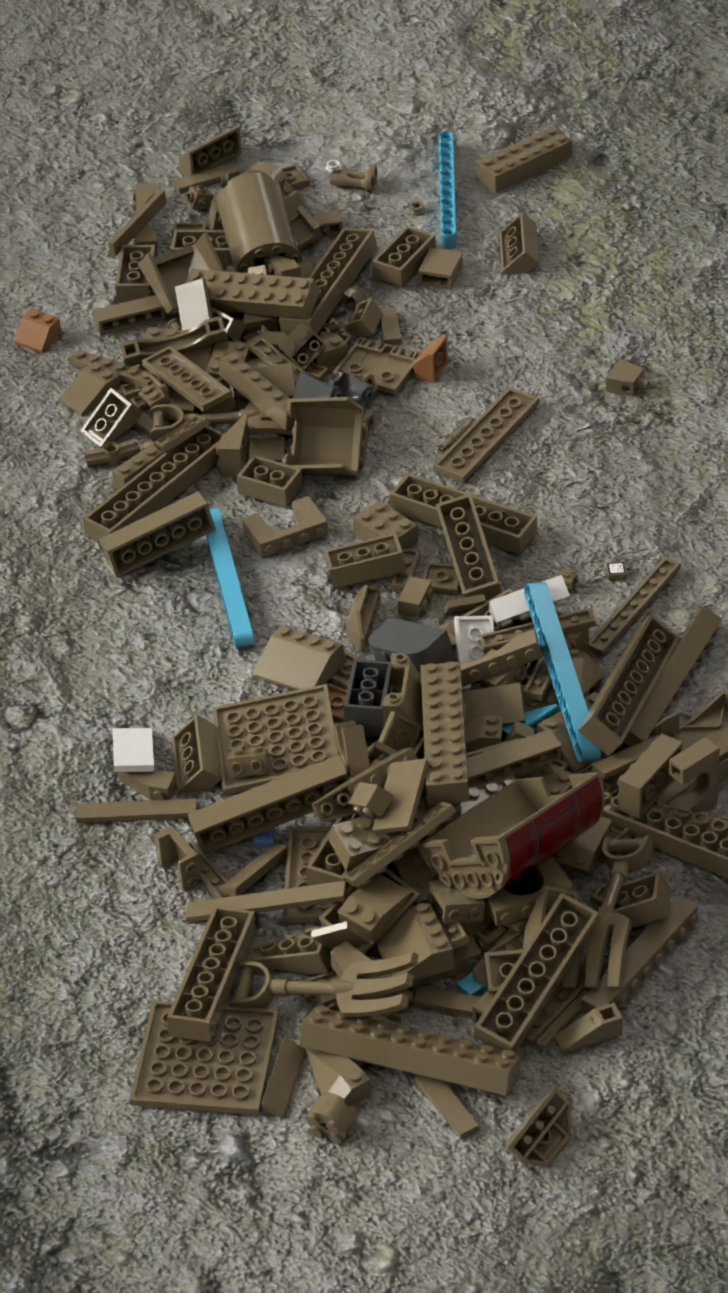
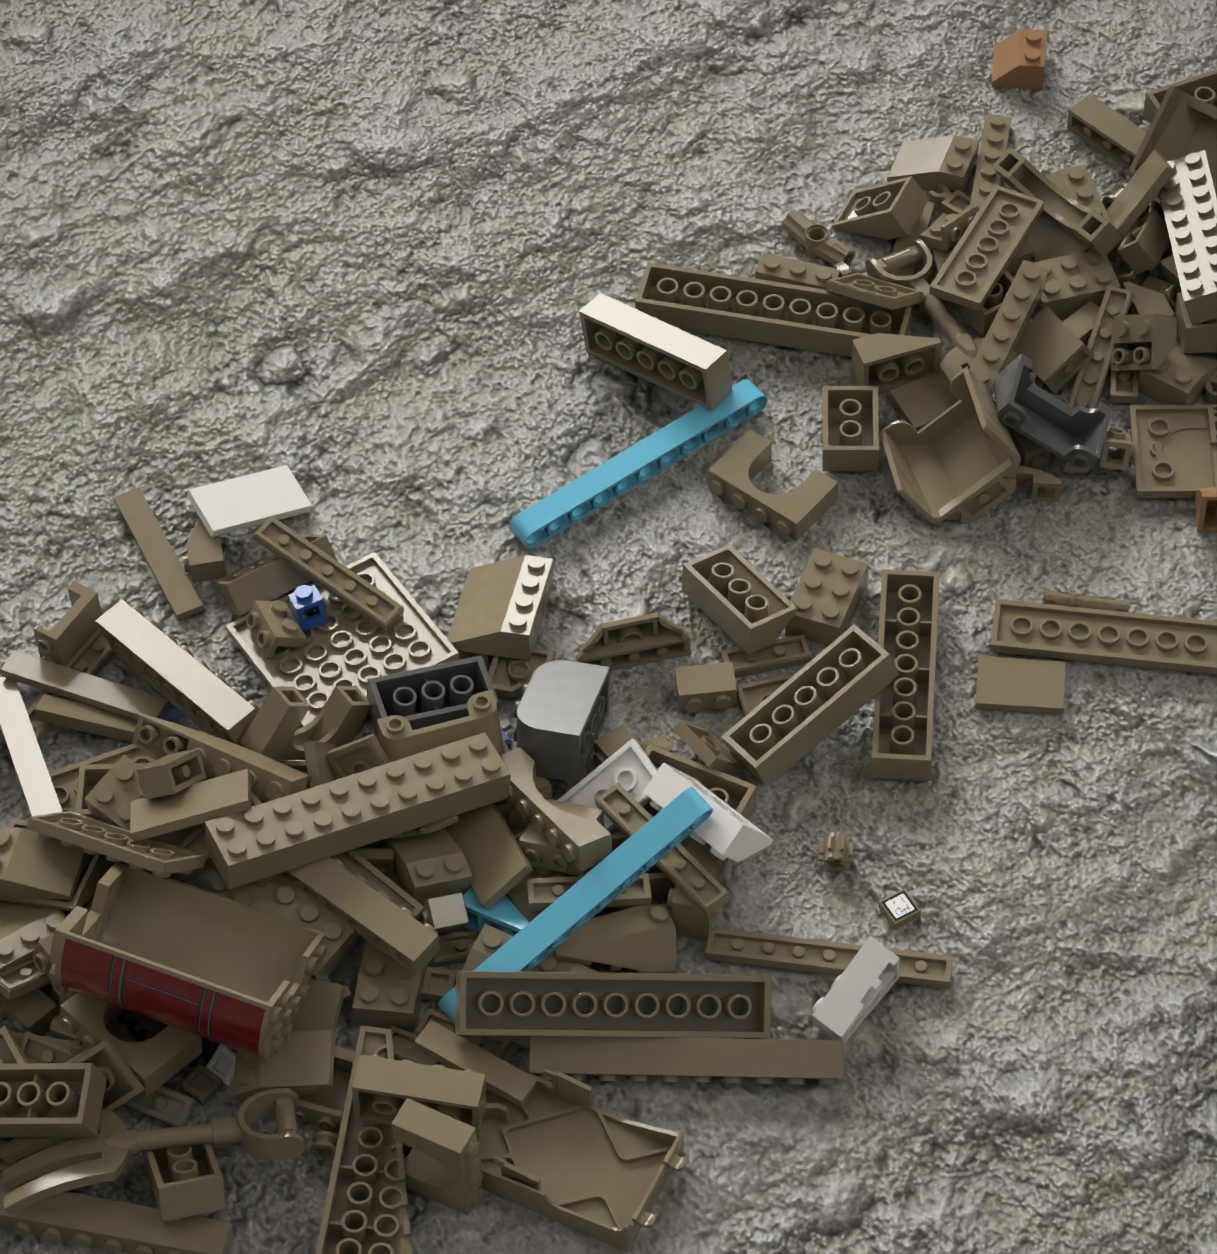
camera: 65 degrees right, 10 degrees up
none -> dark tan tile [0,650,169,721]
none -> dark tan tile [253,515,404,631]
none -> blue brick [288,585,328,632]
none -> white wedge [811,936,900,1043]
none -> dark tan tile [975,656,1066,715]

